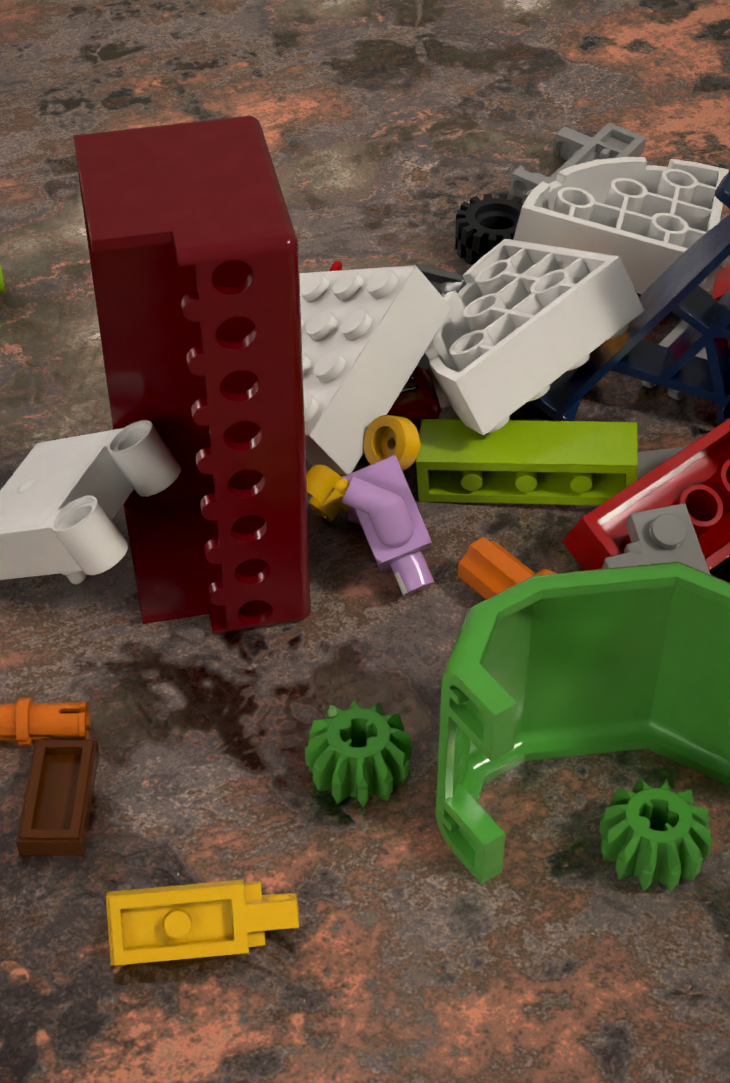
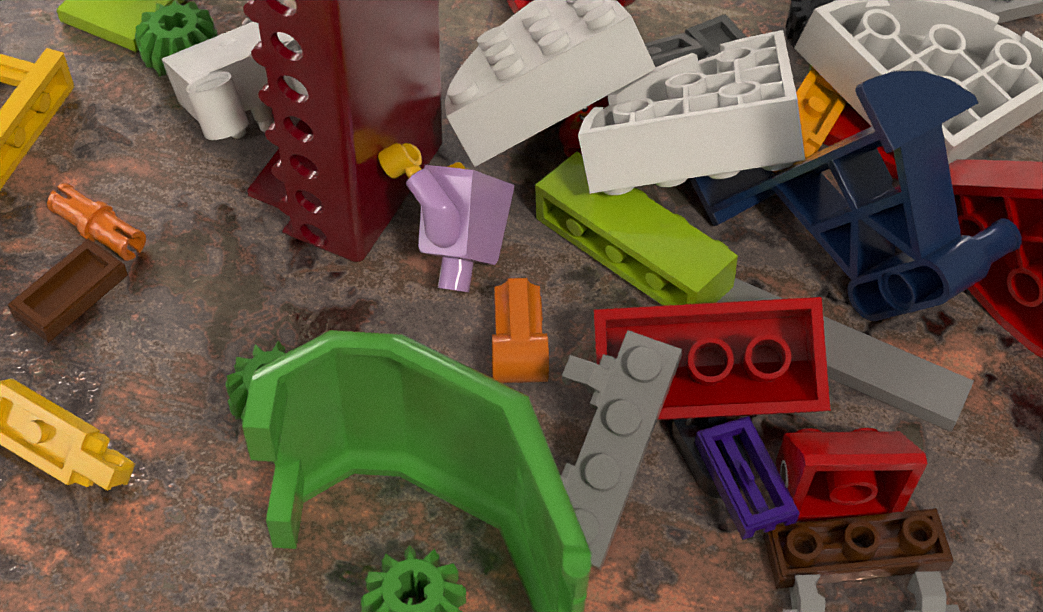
camera: 35 degrees right, 10 degrees up
yellow tile [363,415,421,471] -> none

